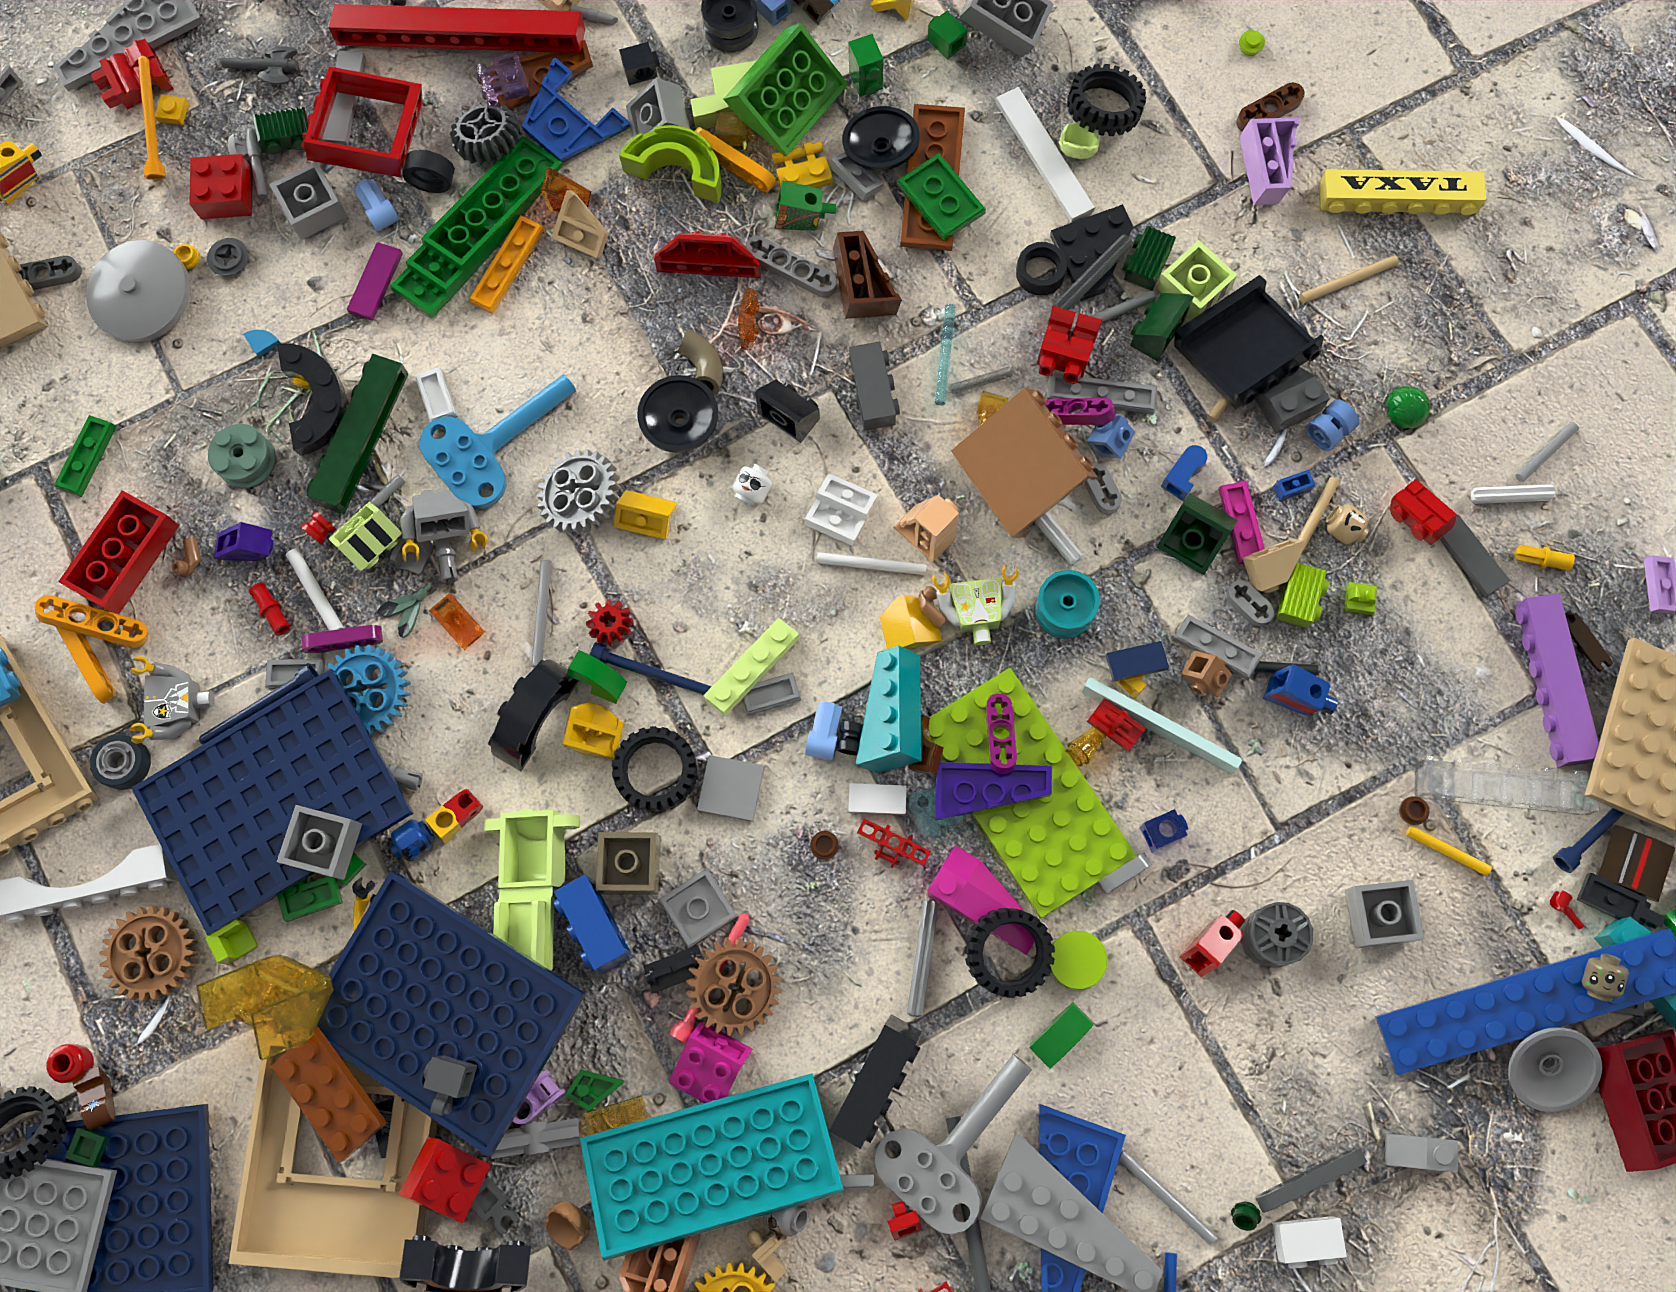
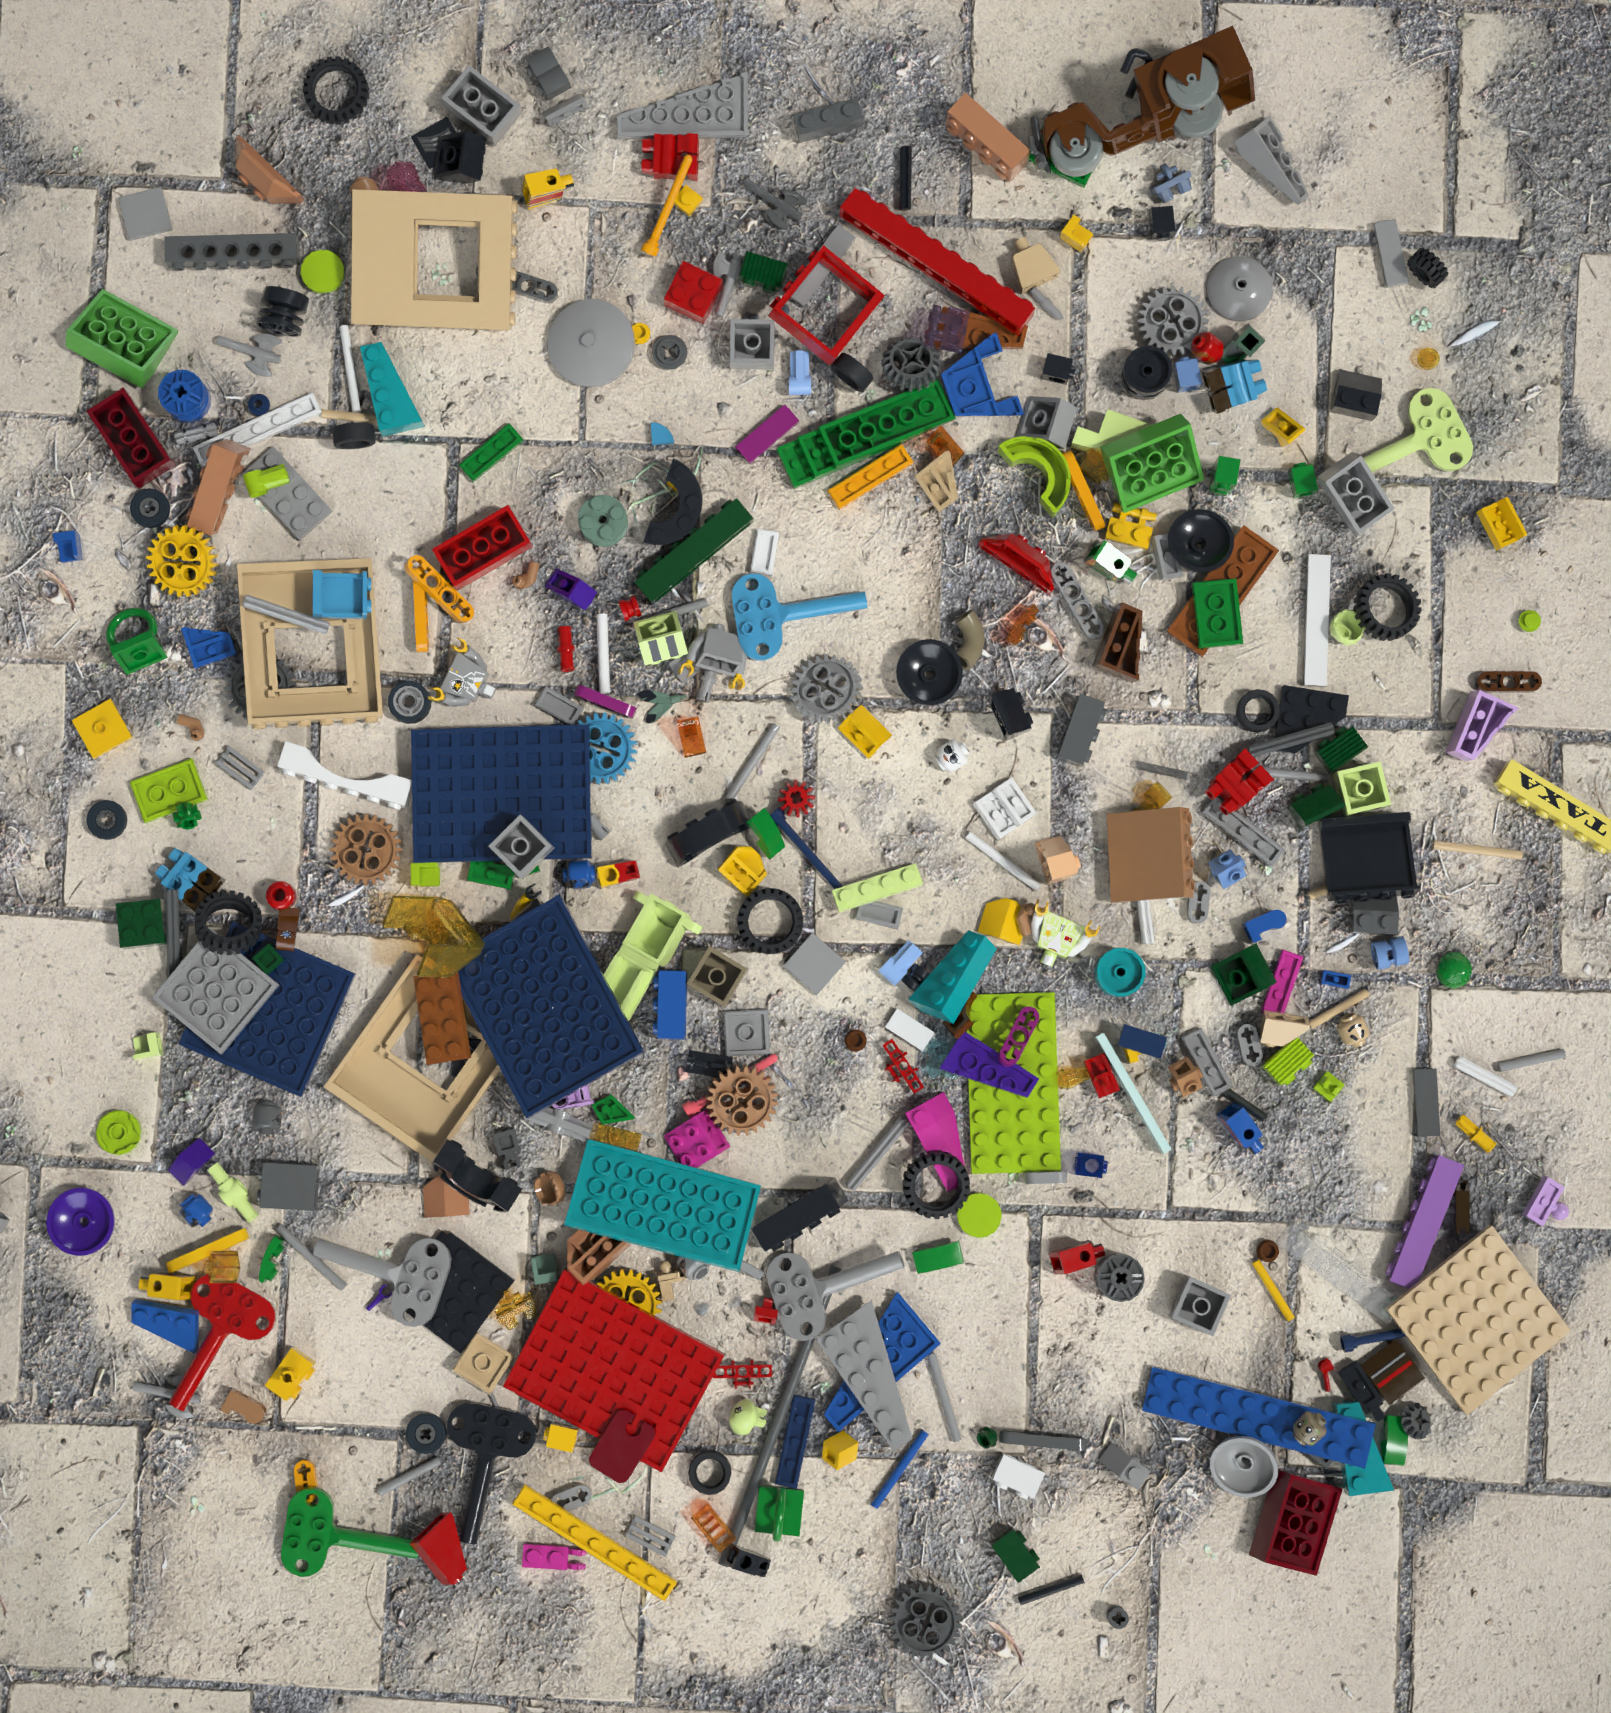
camera: 25 degrees right, 10 degrees up
dark blue piece [199,663,319,745] -> none
red brick [399,1137,491,1224] -> none
dark grey brick [423,1055,477,1116] -> none
clear light blue bar [935,304,956,406] -> none
magenta beam [1045,398,1116,425] -> none
red brick [1389,479,1457,545] -> none

